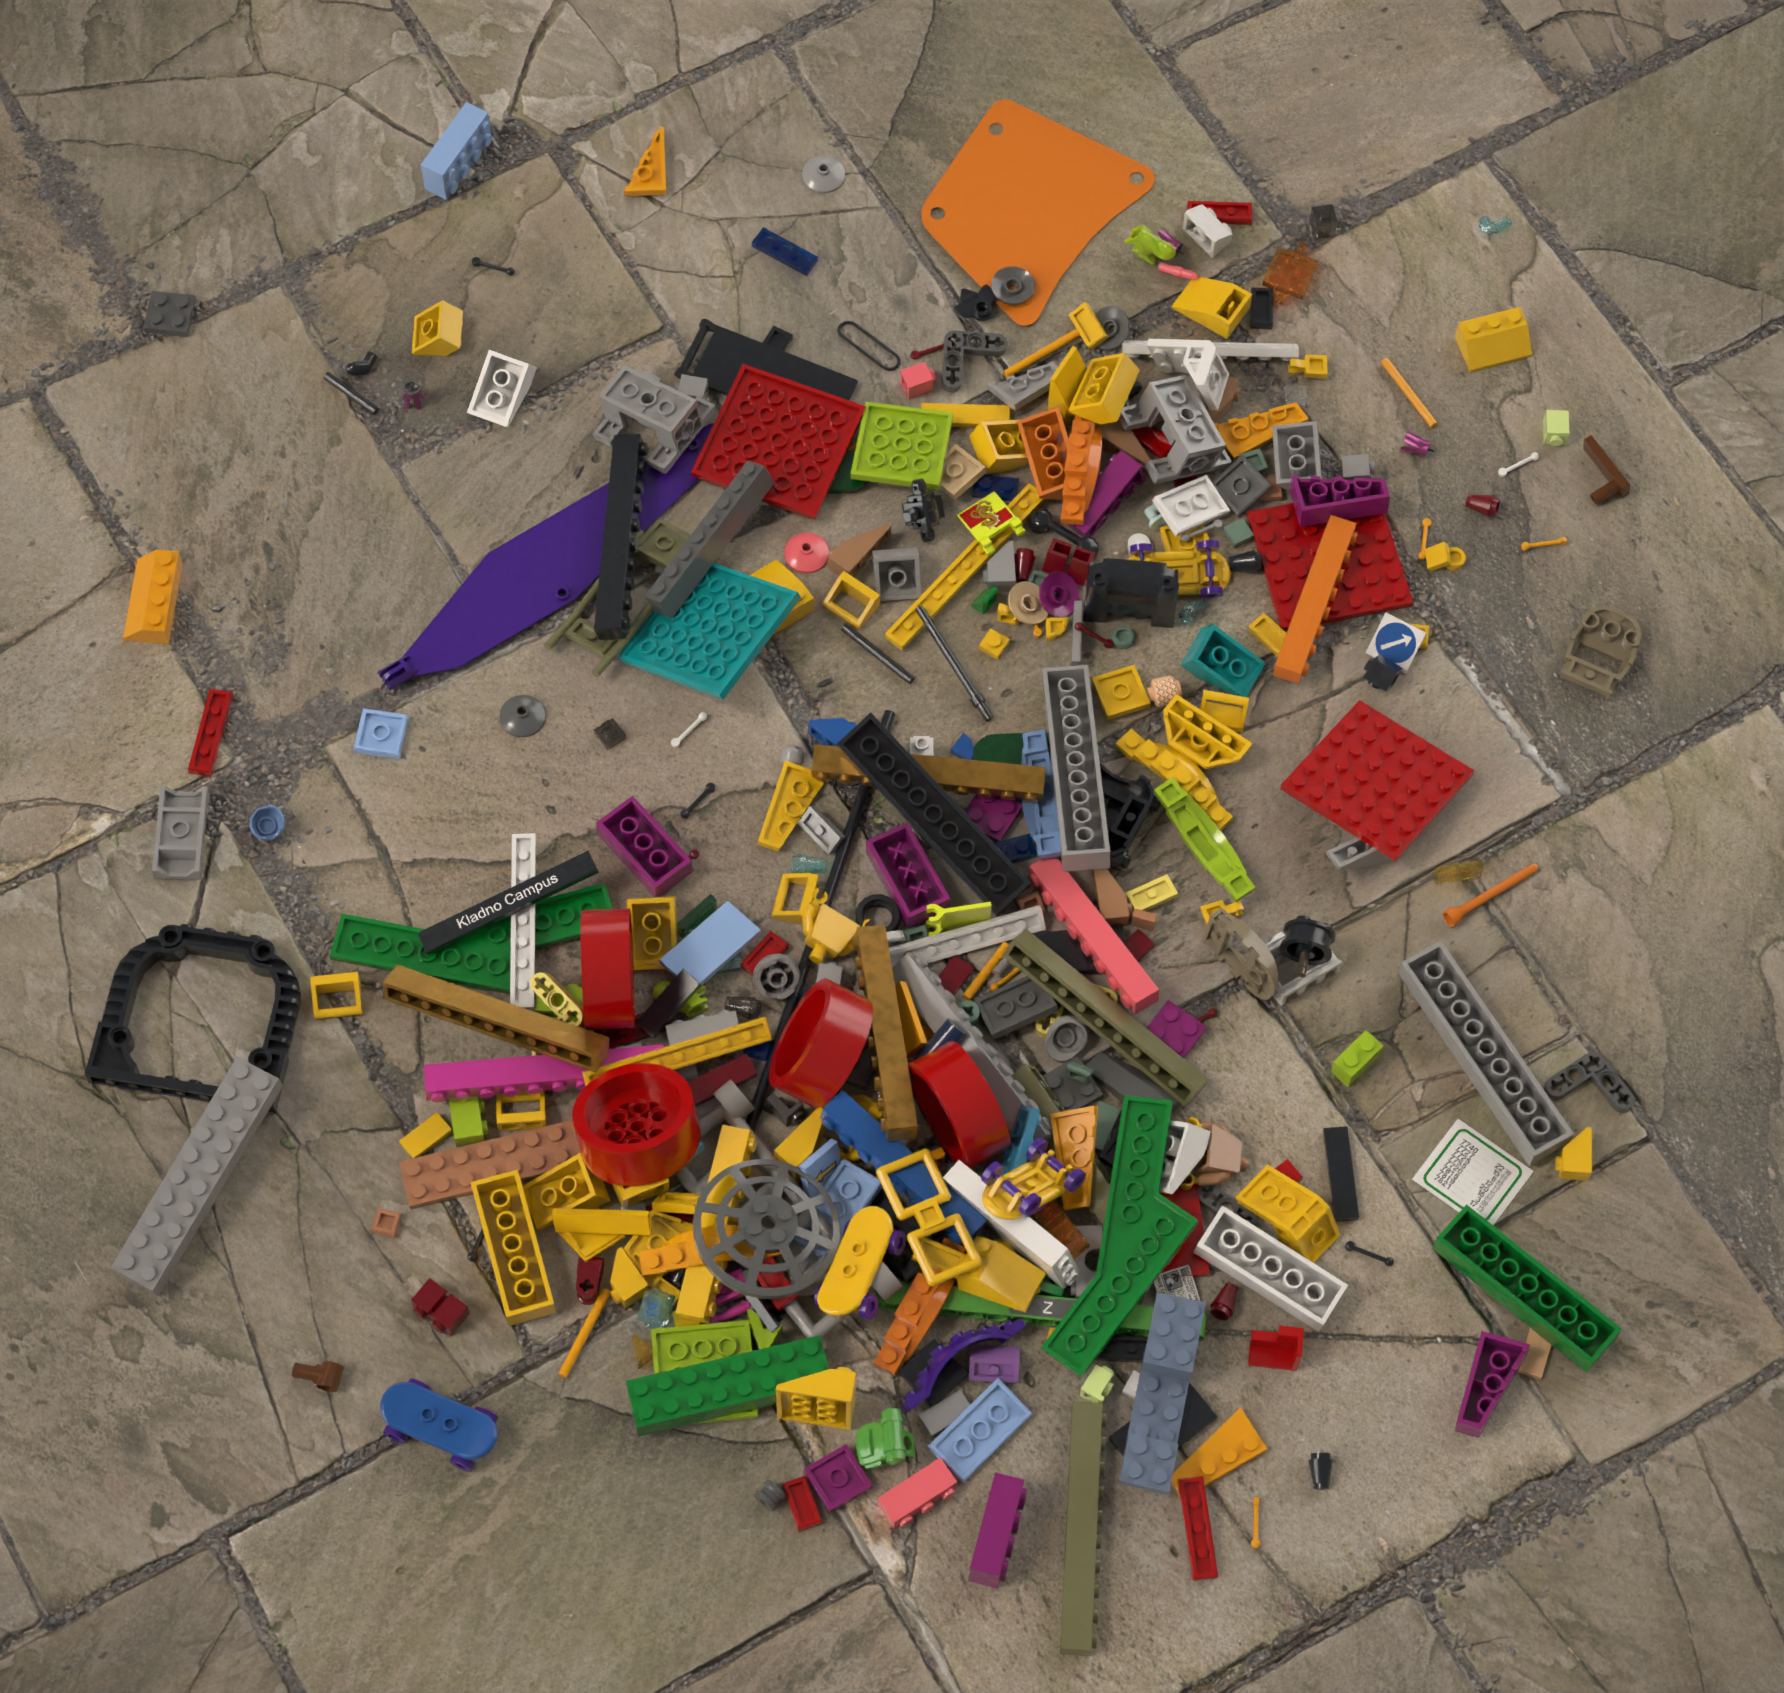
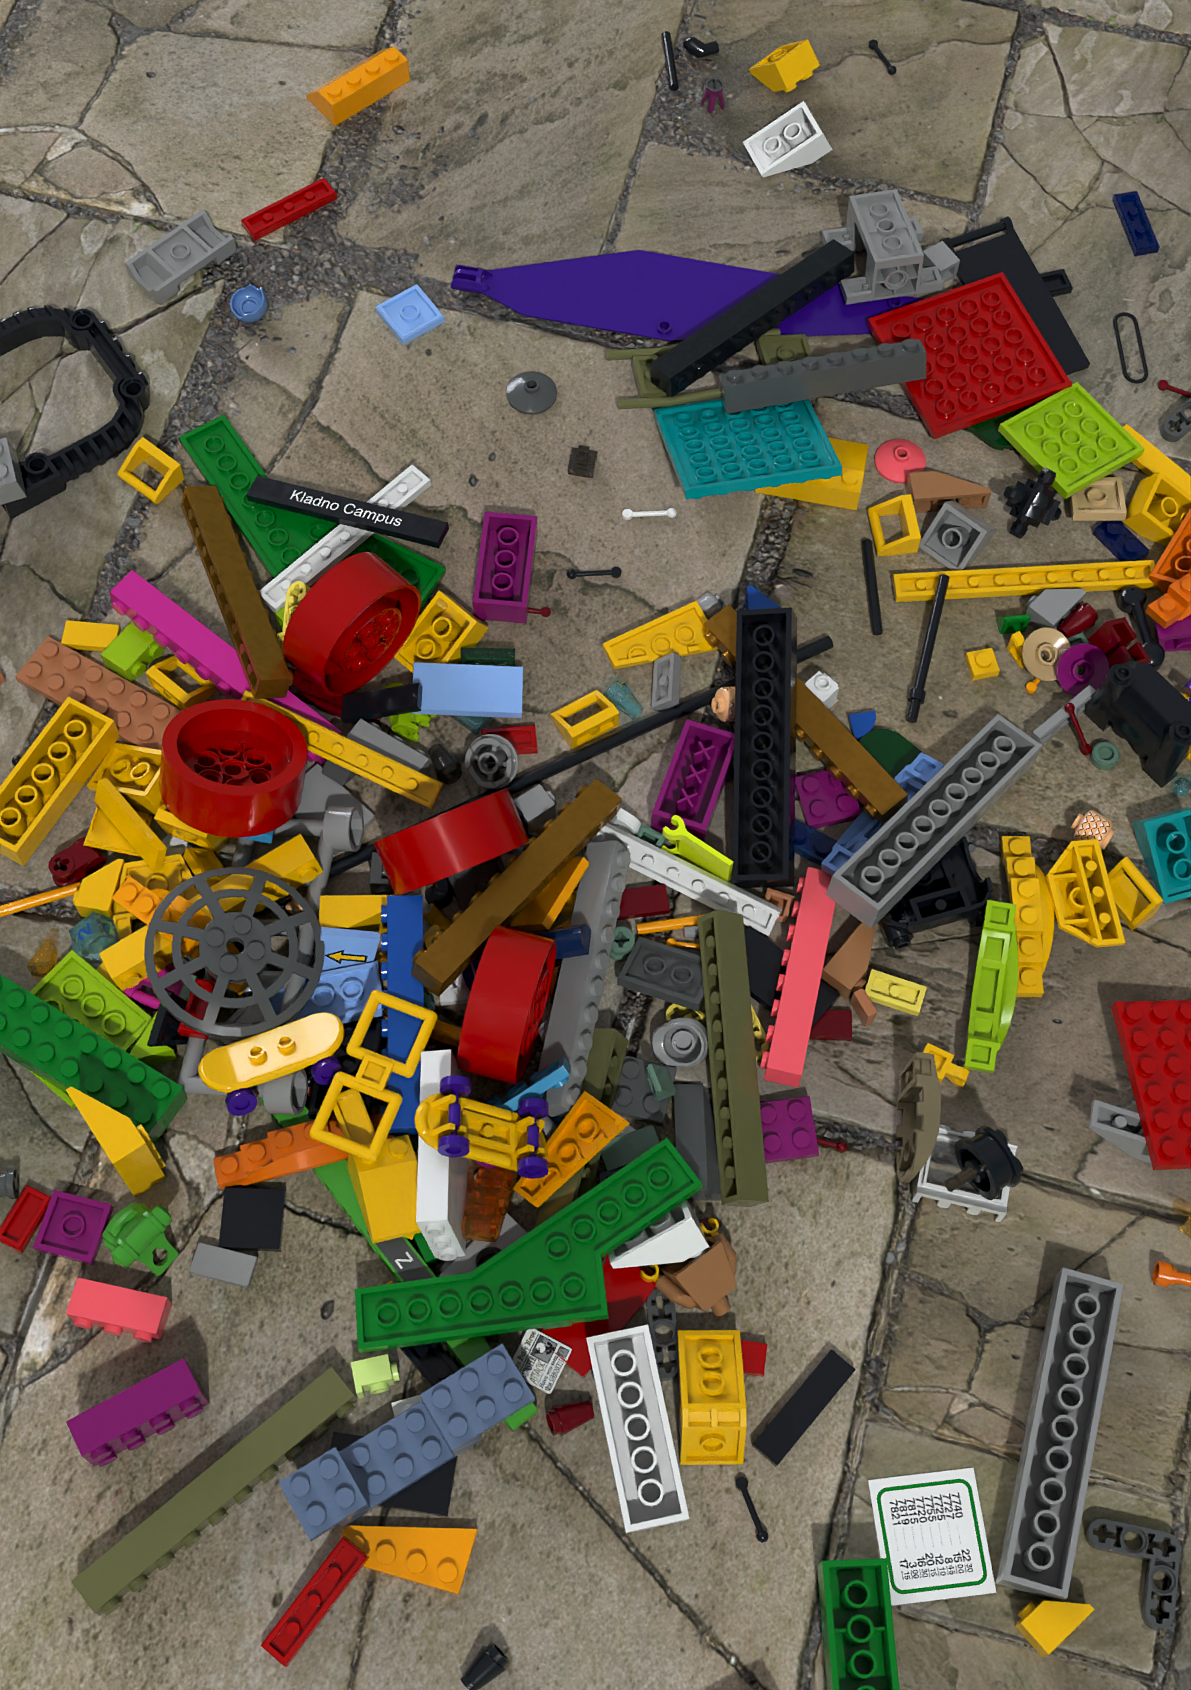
camera: 45 degrees right, 0 degrees up
light orange wing [624,127,666,196] -> none
dark red tile [688,1054,758,1107] -> none
clear blue plate [743,1037,773,1062] -> none
yellow torso [802,888,870,964] -> none
black tyre [856,894,900,932] -> none
coral brick [900,362,936,399] -> none
dark purple piece [900,1318,1026,1414] -> none
light blue tile [927,1378,1032,1483] -> none
flag [957,491,1026,556] -> none
medium lavender panel [969,1345,1020,1383] -> none
yellow tile [1045,617,1068,642] -> none
yellow plate [1091,665,1151,720] -> none
red panel [1248,1325,1304,1371] -> none
light orange hinge [1251,1497,1261,1549] -> none
lime brick [1331,1030,1384,1087] -> none
none -> light nougat head [711,686,735,722]

